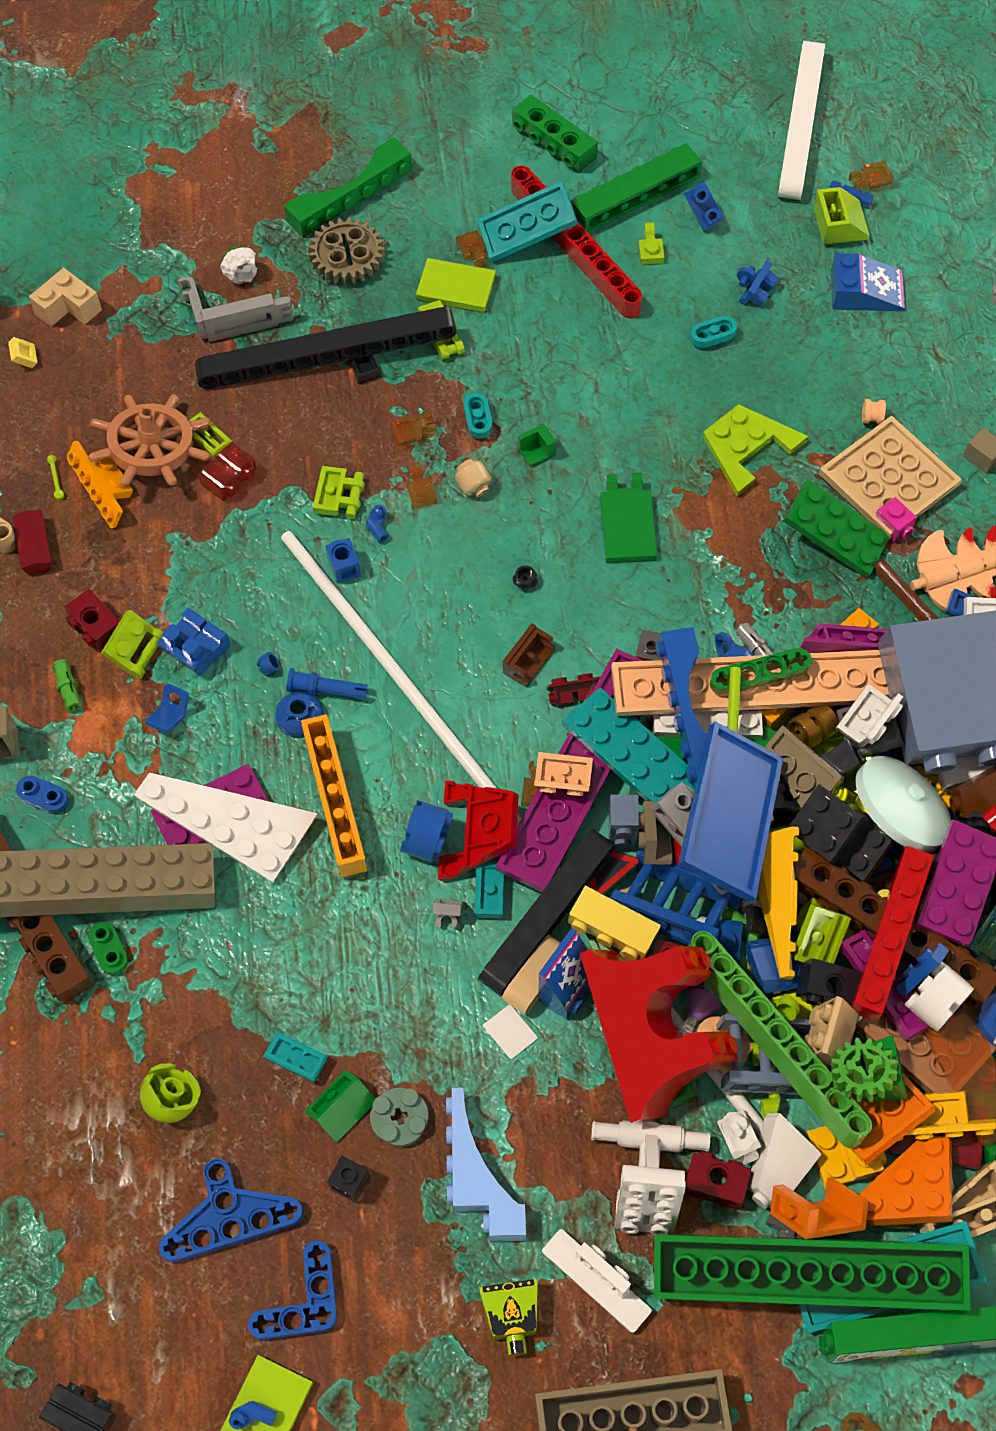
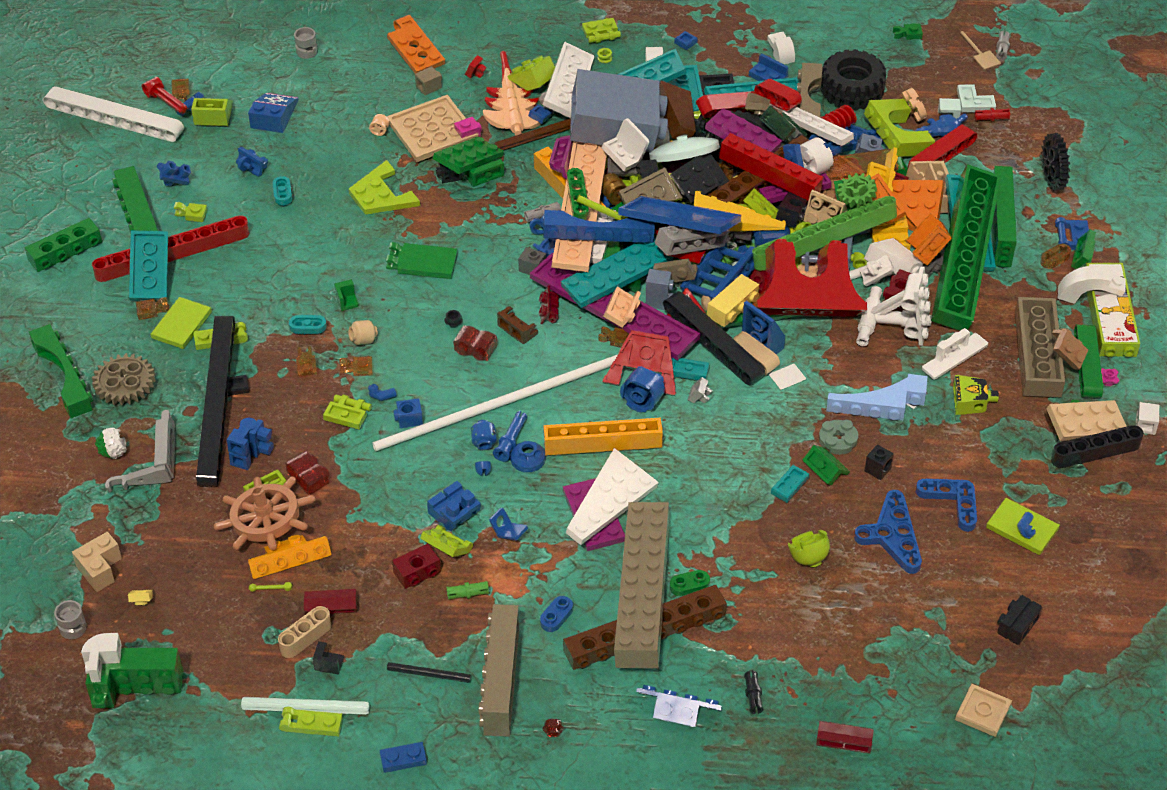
camera: 80 degrees left, 15 degrees down
none -> red axle [141,77,187,114]
none -> blue hips [227,418,274,470]
none -> clear red brick [453,326,498,361]
none -> green panel [464,159,504,187]
none -> blue head [471,420,497,450]

